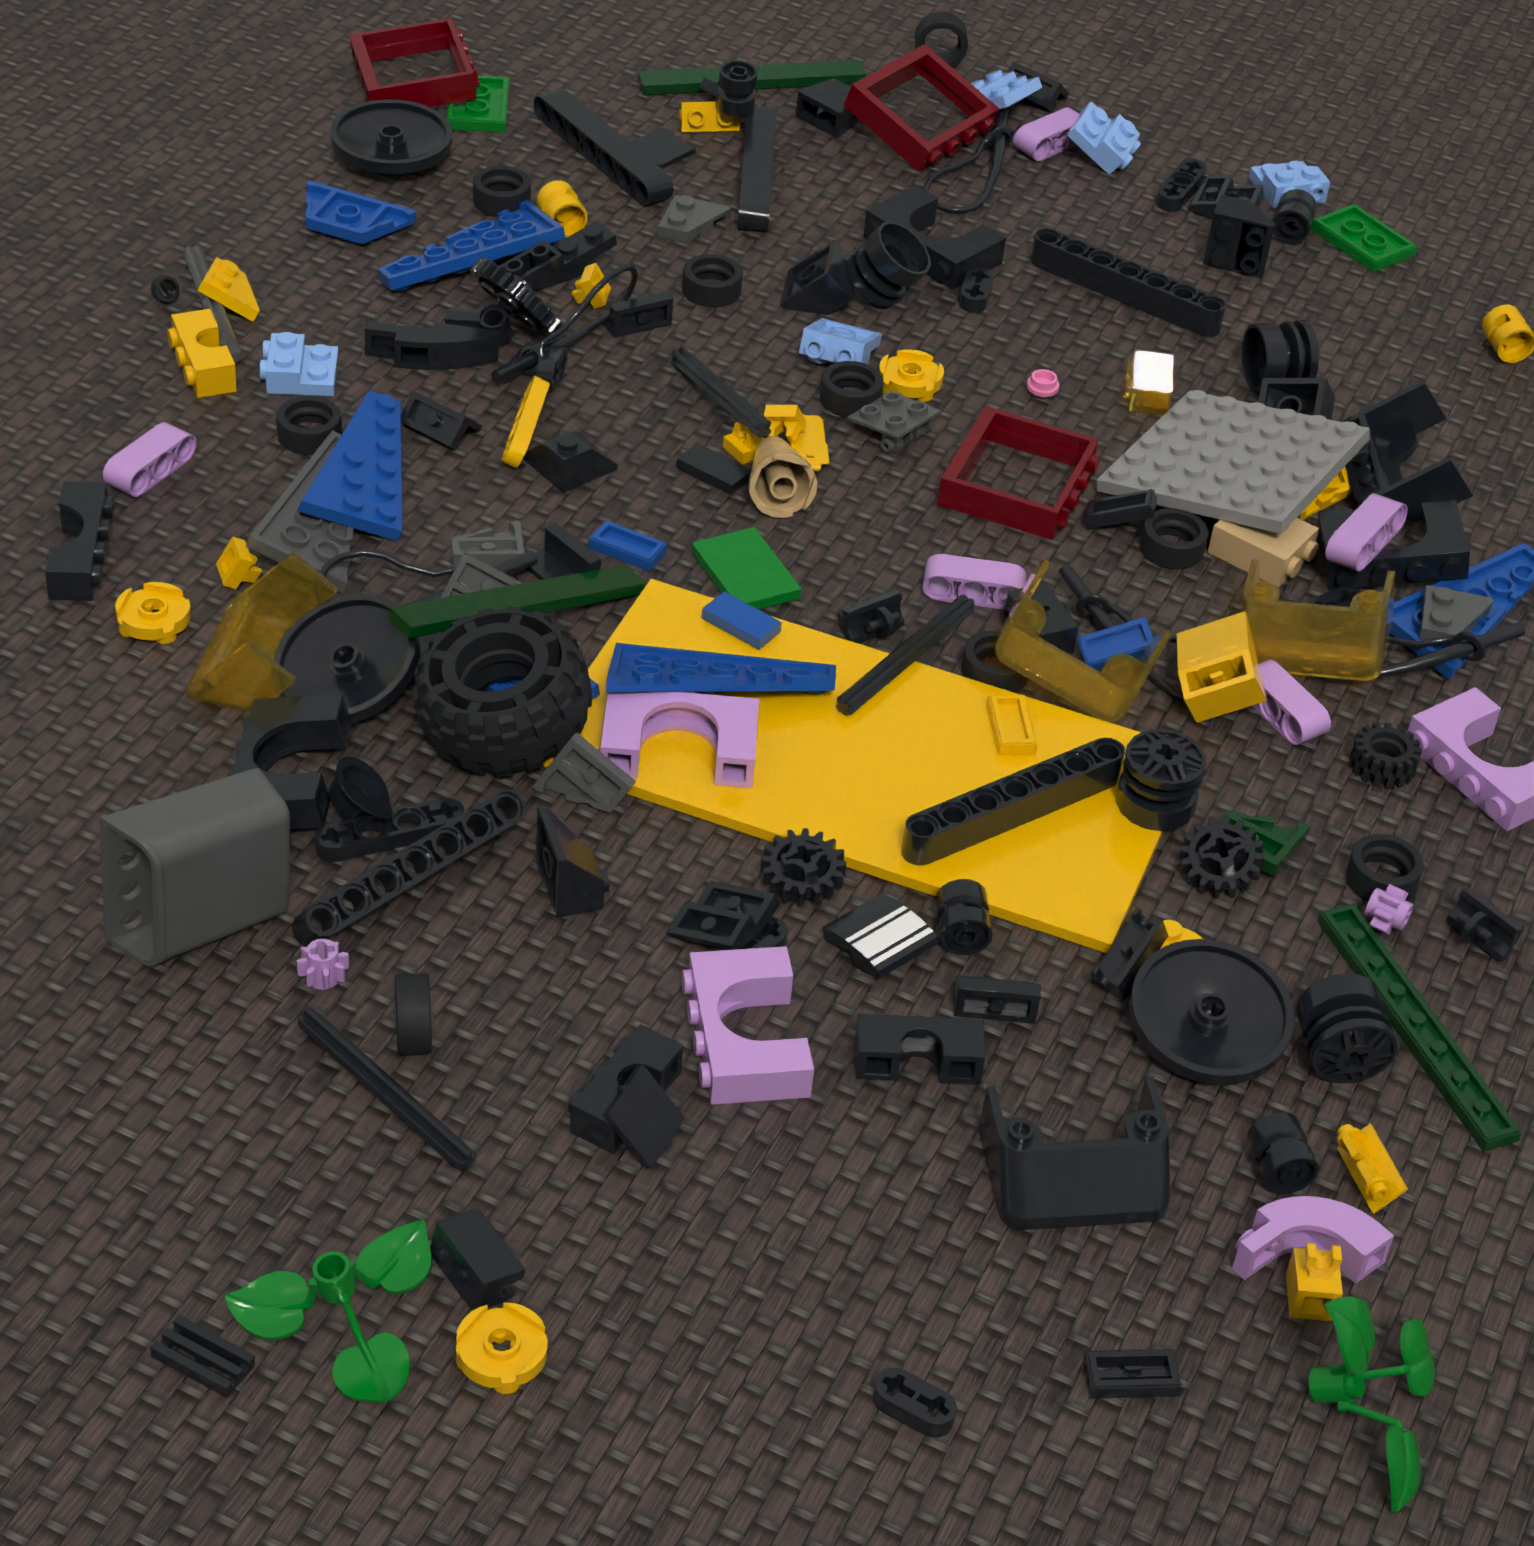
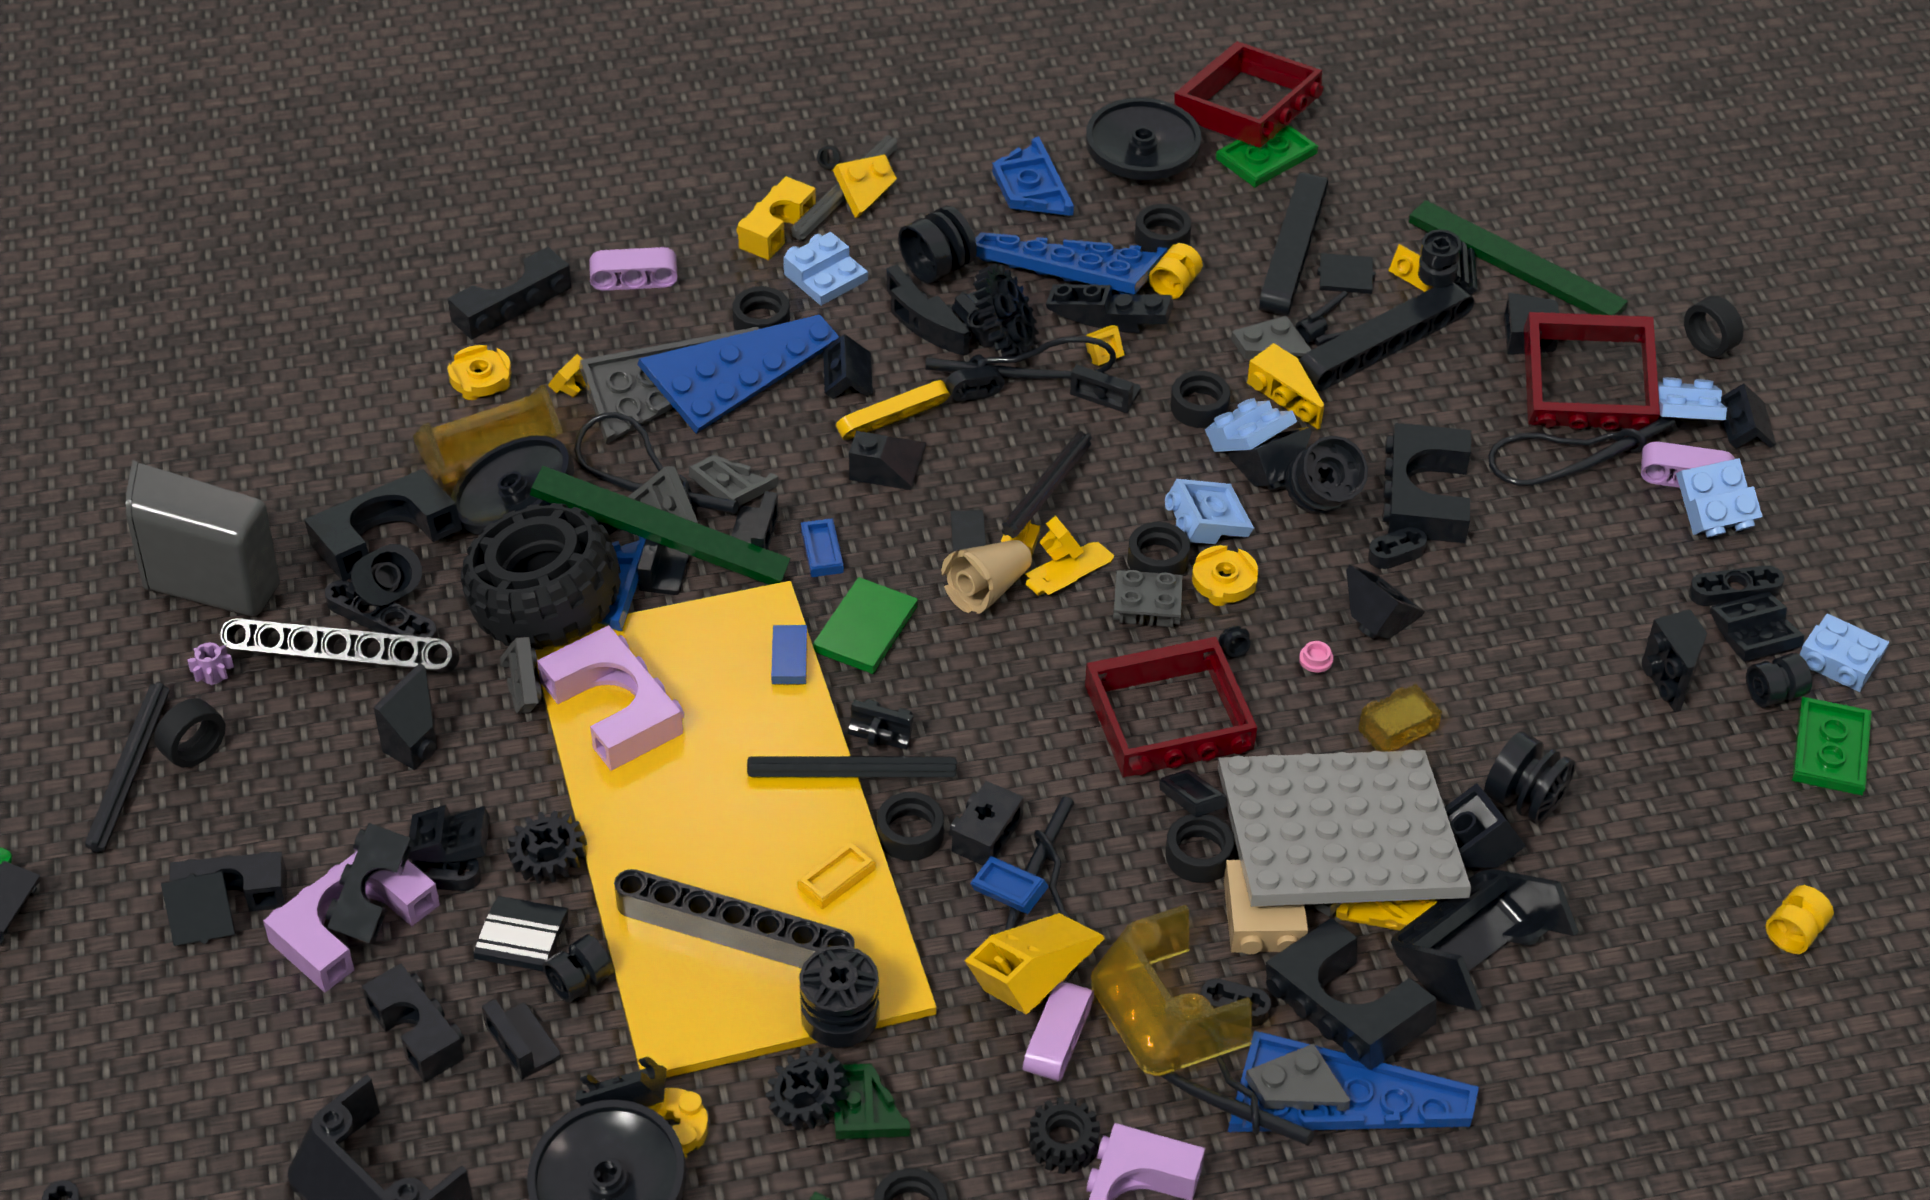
camera: 55 degrees right, 5 degrees up
blue wing [606,643,836,694] -> none
lavender beam [923,554,1027,609] -> none
clear yellow windscreen [995,559,1172,723] -> none
black beam [1031,228,1226,337] -> none
lavender beam [1325,493,1408,571] -> none
none -> black arch [325,823,415,944]
none -> black wheel [898,205,977,284]
none -> light blue plate [1205,398,1297,452]
none -> black plate [1218,625,1251,657]
none -> yellow slope [1247,343,1324,429]
none -> black plant [1295,291,1350,346]
none -> black slope [1346,565,1425,639]

